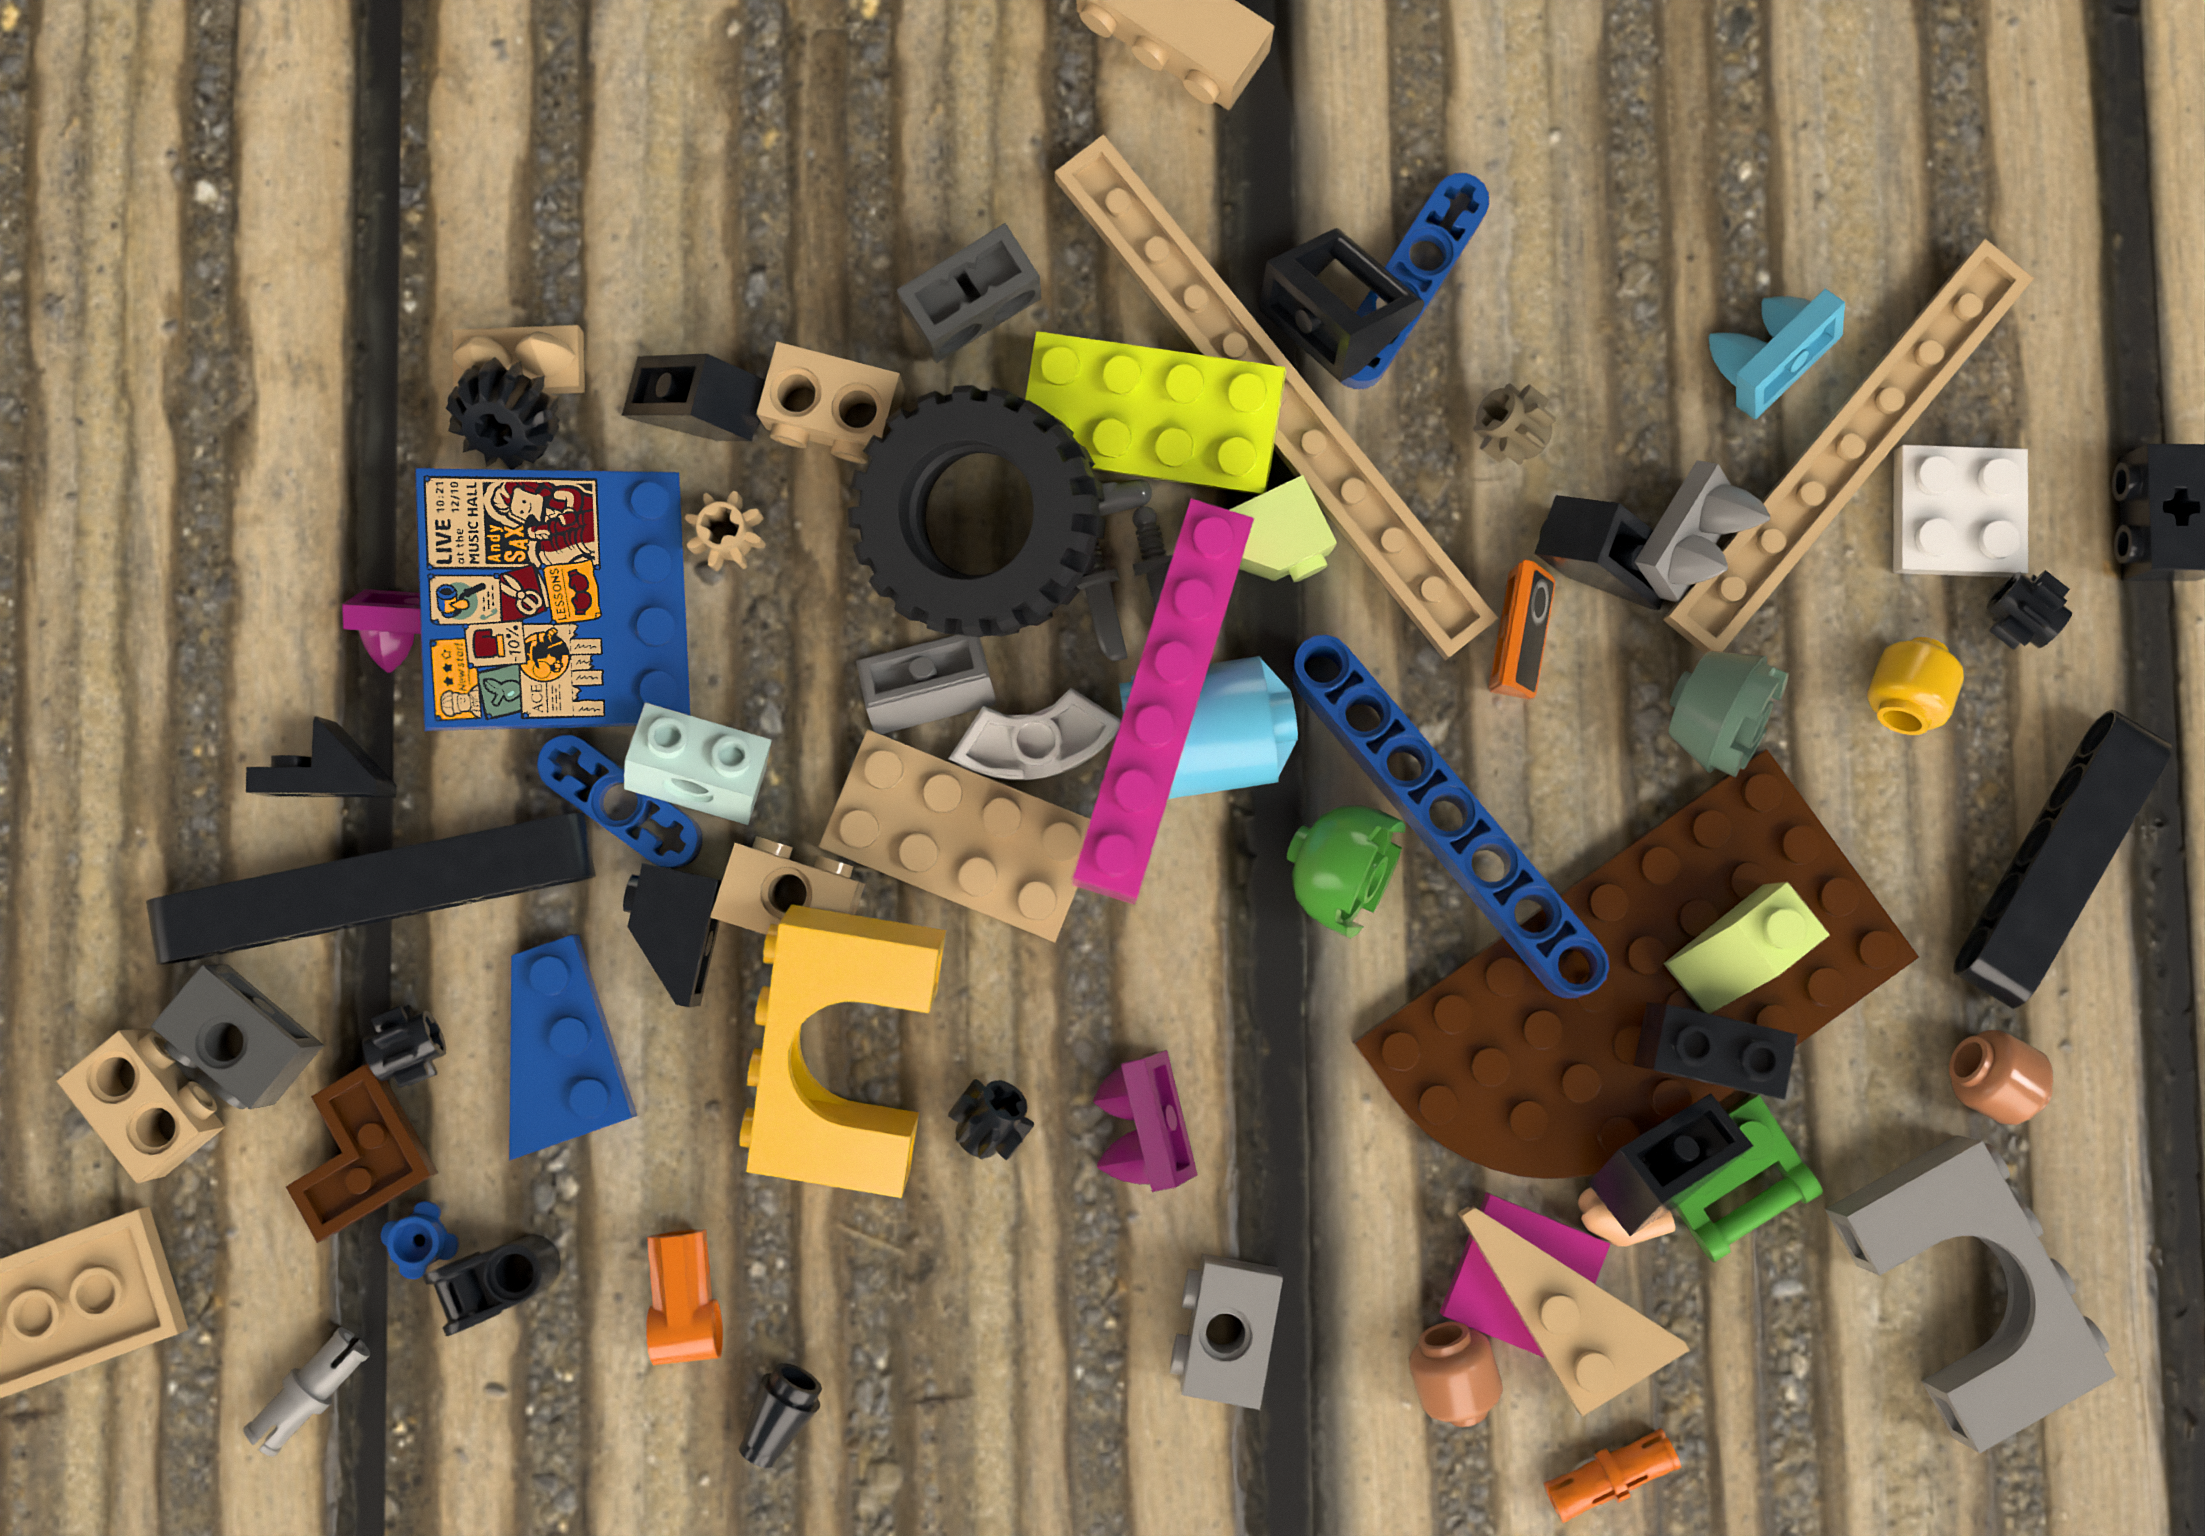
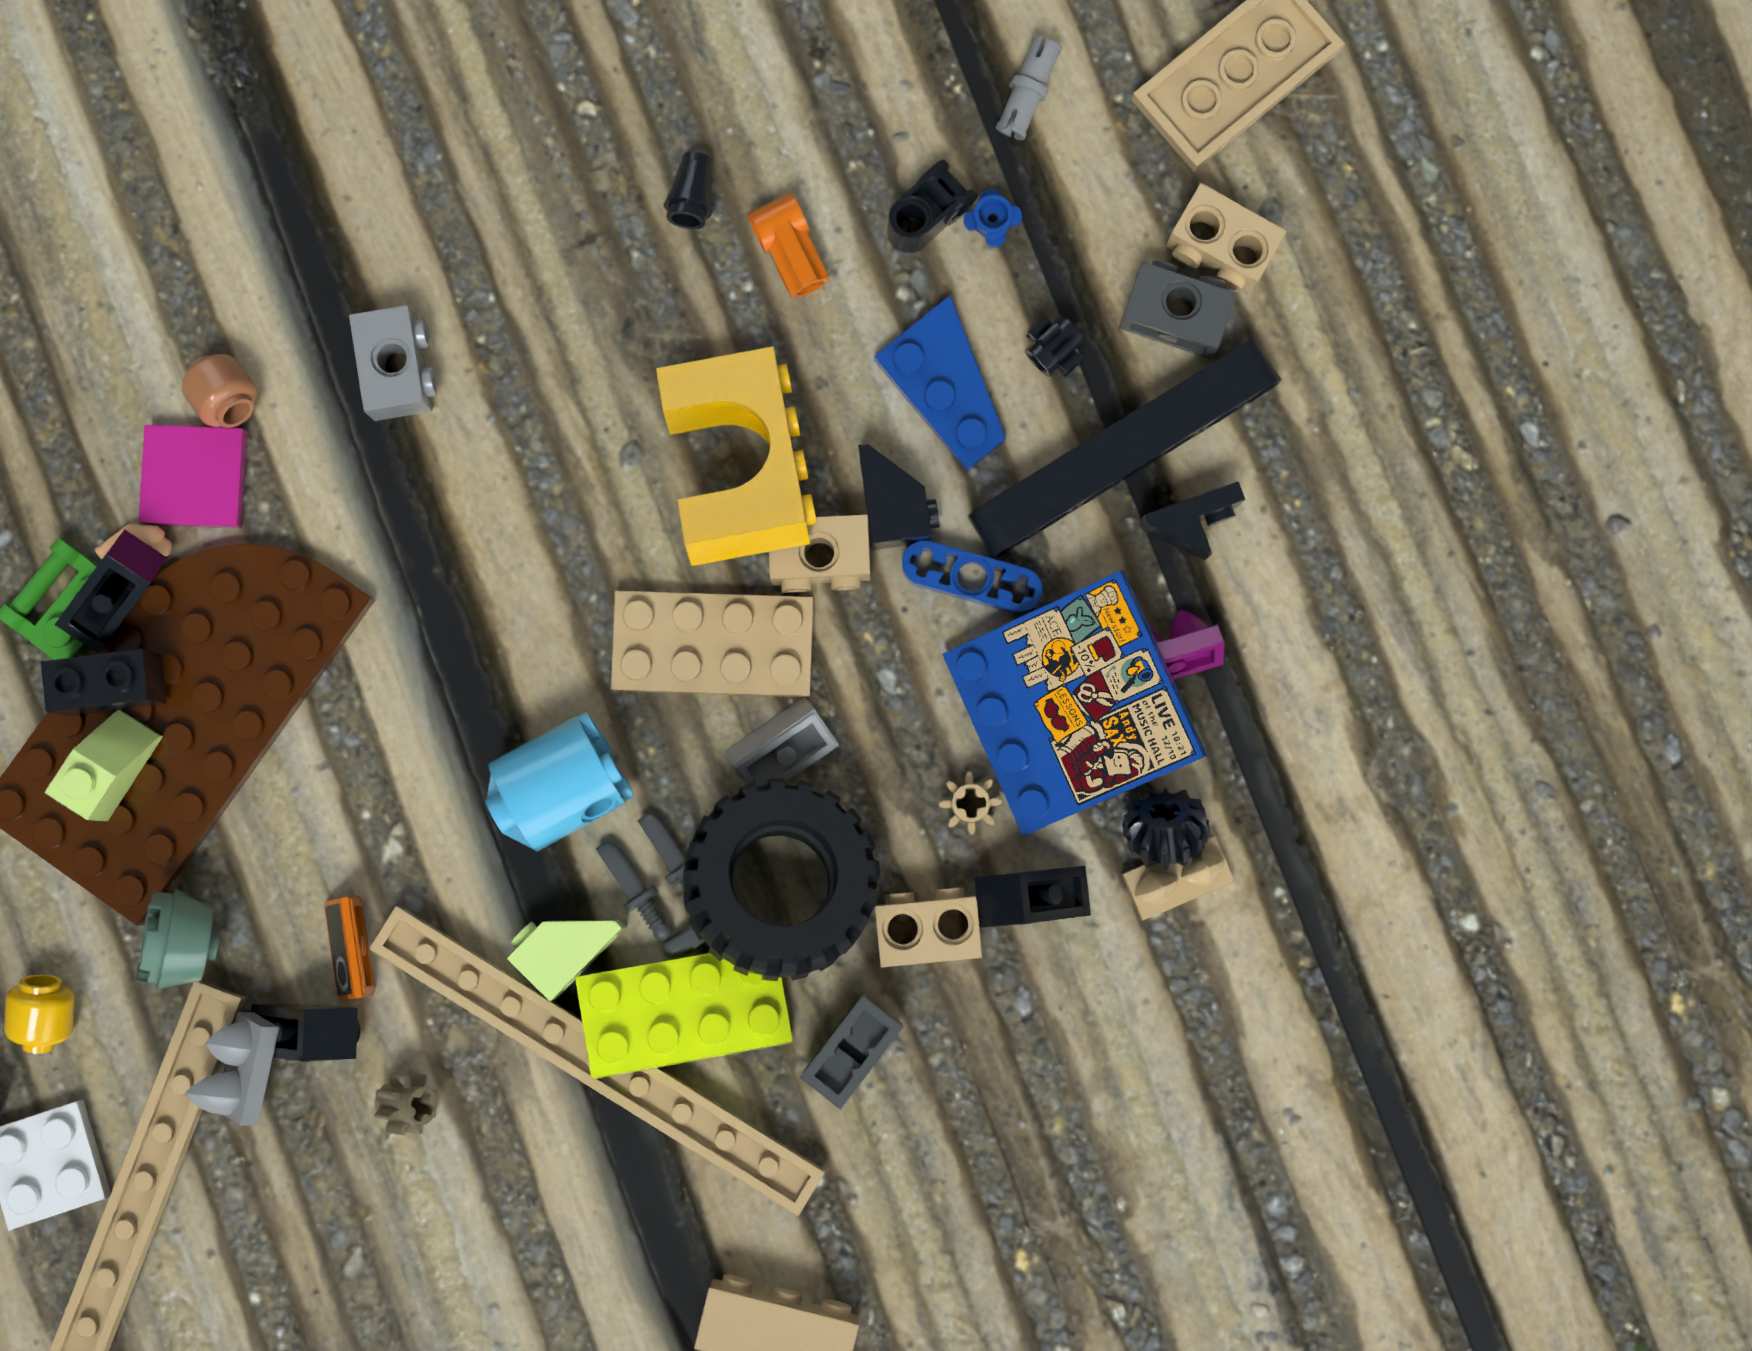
camera: 165 degrees right, 0 degrees up
reddish brown plate [285,1063,439,1243] -> none
light aqua brick [624,702,772,825] -> none
black gear [948,1079,1034,1160] -> none
white tile [949,688,1122,781] -> none
dark pink arch [1072,499,1254,905] -> none
magenta tile [1093,1050,1198,1192] -> none
black tile [1259,228,1424,382] -> none
bright green cylinder [1287,805,1406,939] -> none
blue beam [1293,635,1609,999] -> none
blue beam [1341,173,1489,389] -> none
tan wing [1457,1206,1690,1417] -> none
orange pin [1543,1428,1681,1524] -> none
medium azure tile [1708,289,1845,420] -> none

